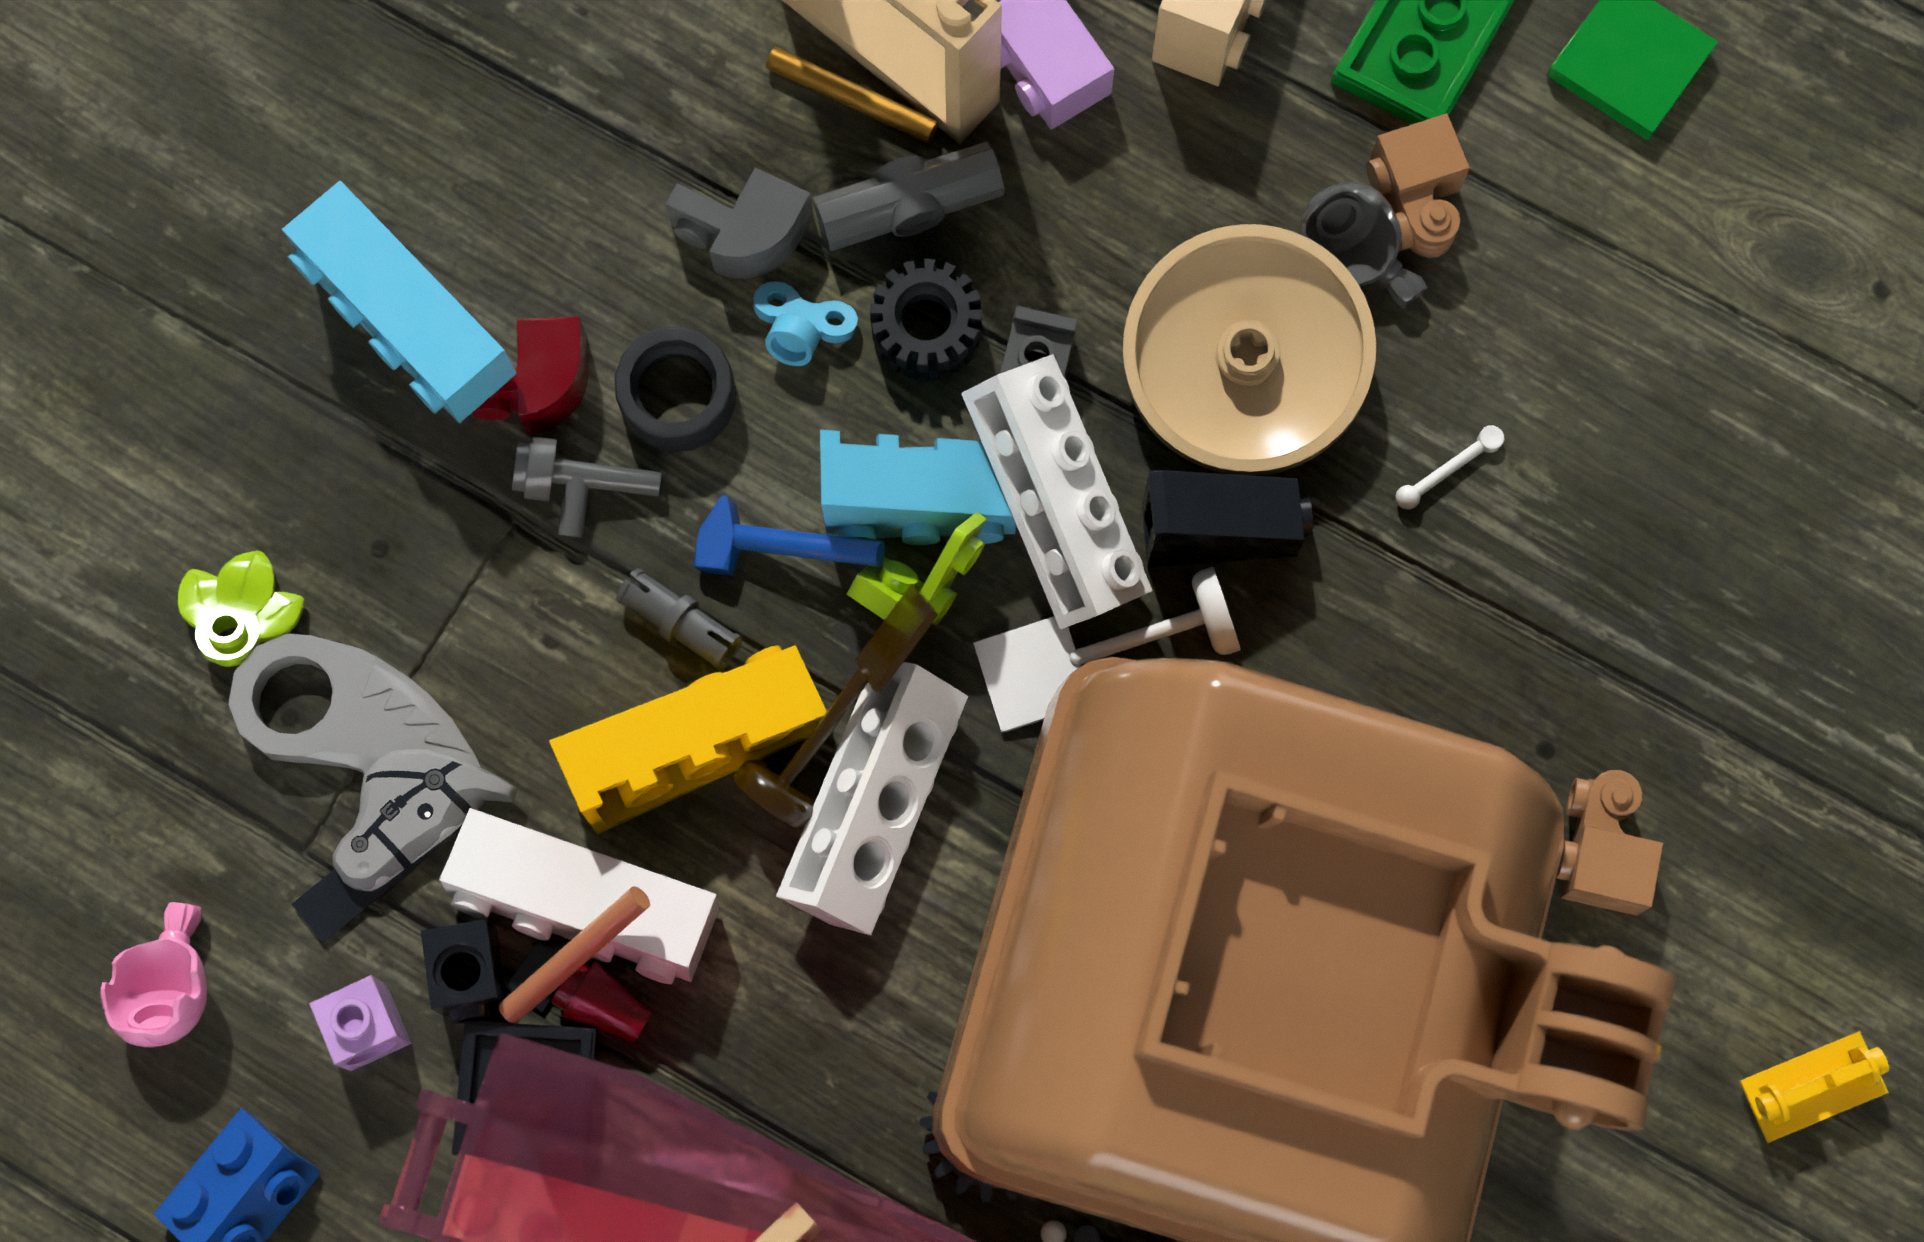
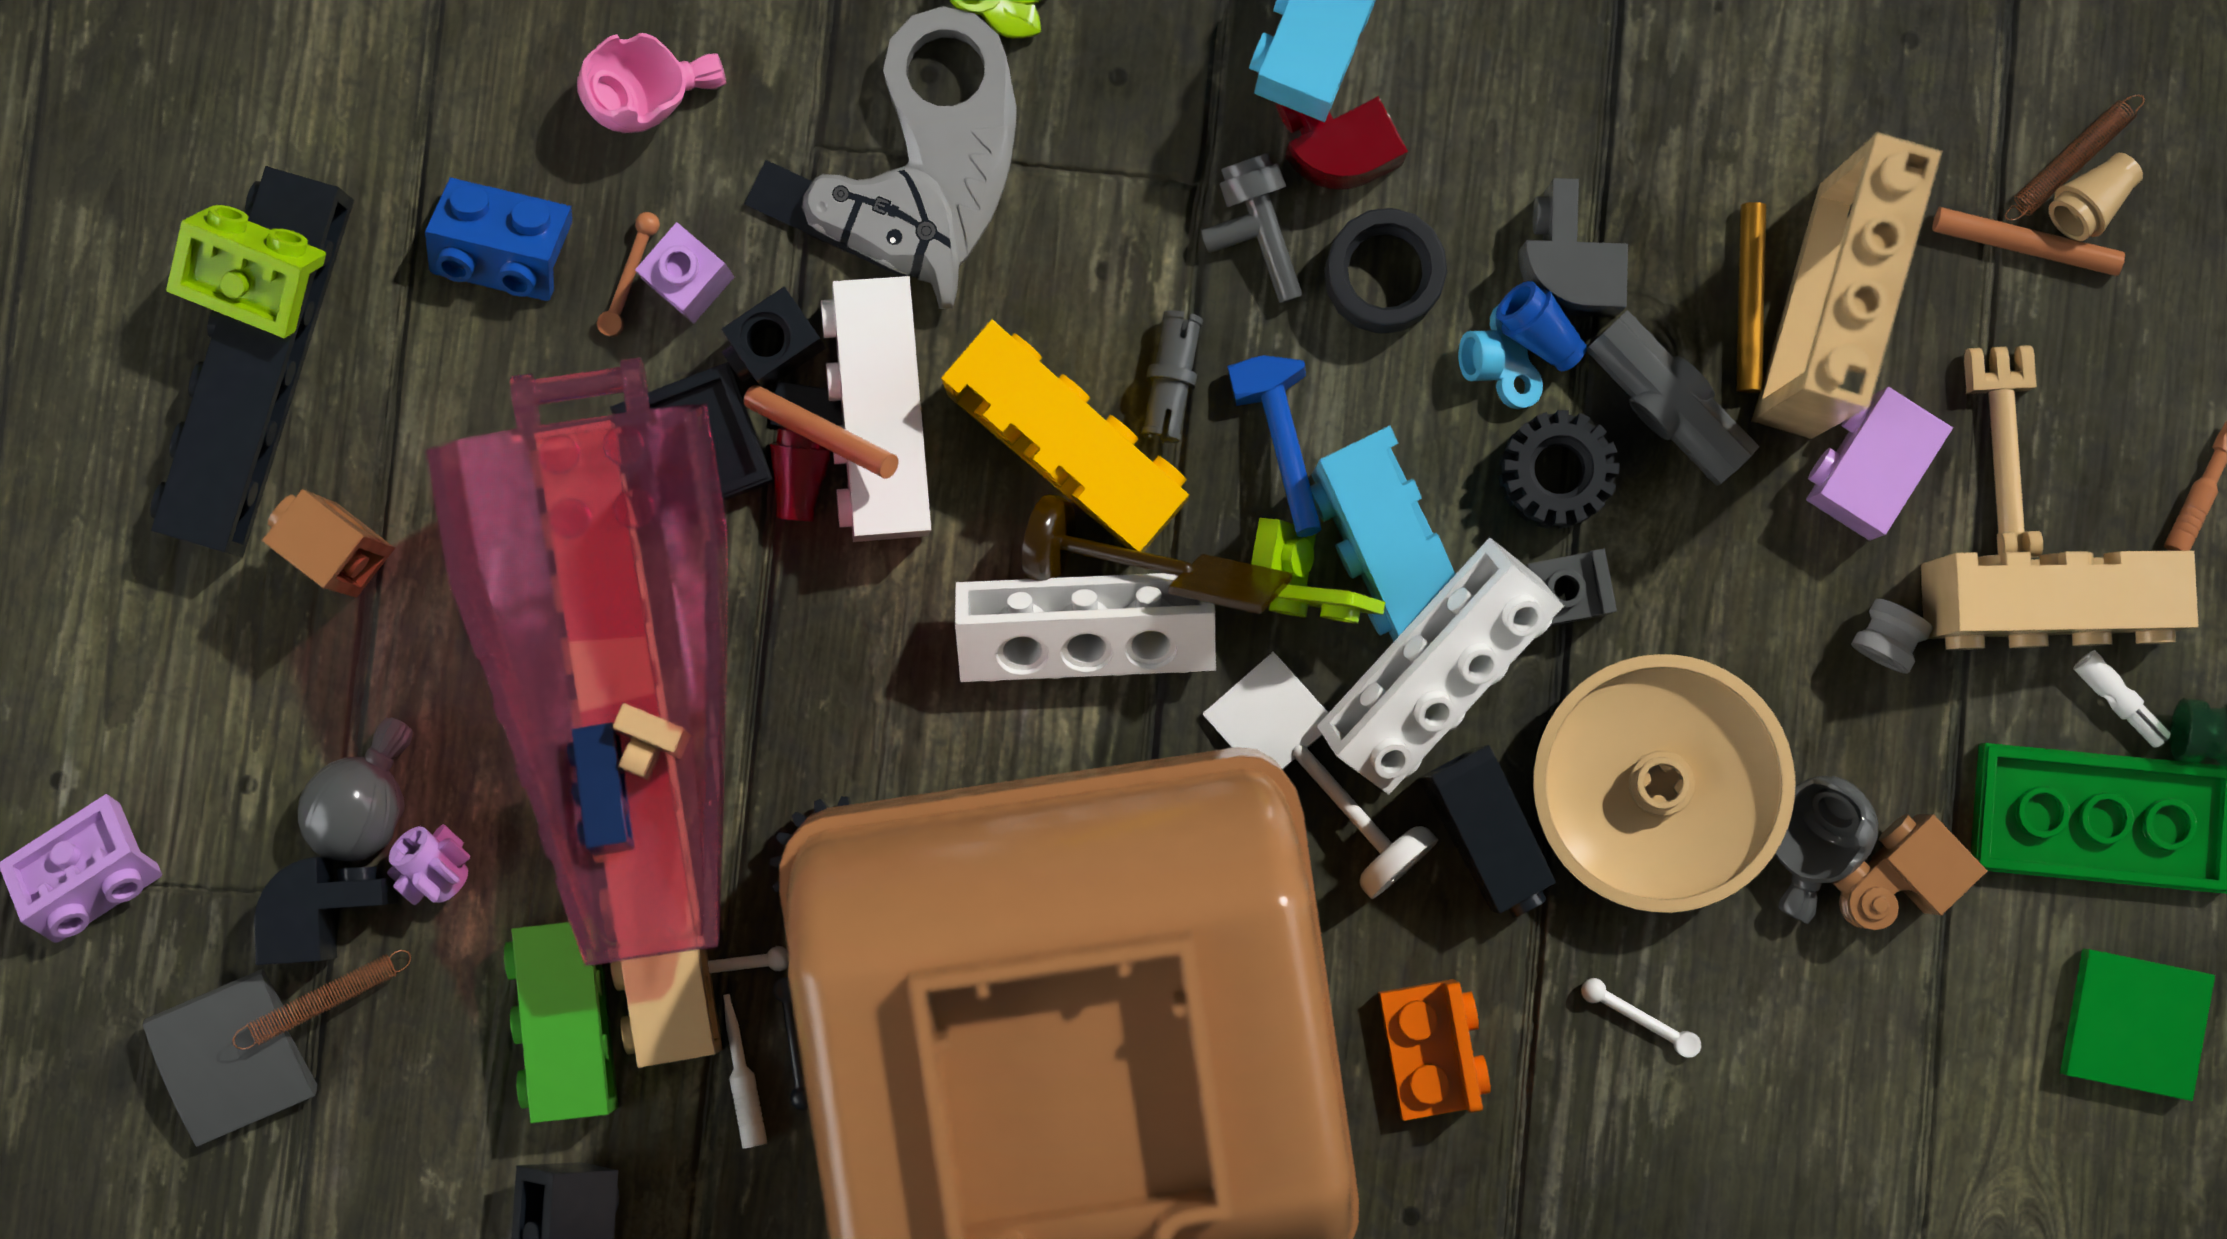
camera: 65 degrees right, 10 degrees up
none -> nougat hinge [597,212,660,337]
none -> orange bracket [1378,979,1491,1121]
none -> blue cone [1496,281,1587,372]
none -> light grey wheel [1851,598,1933,674]

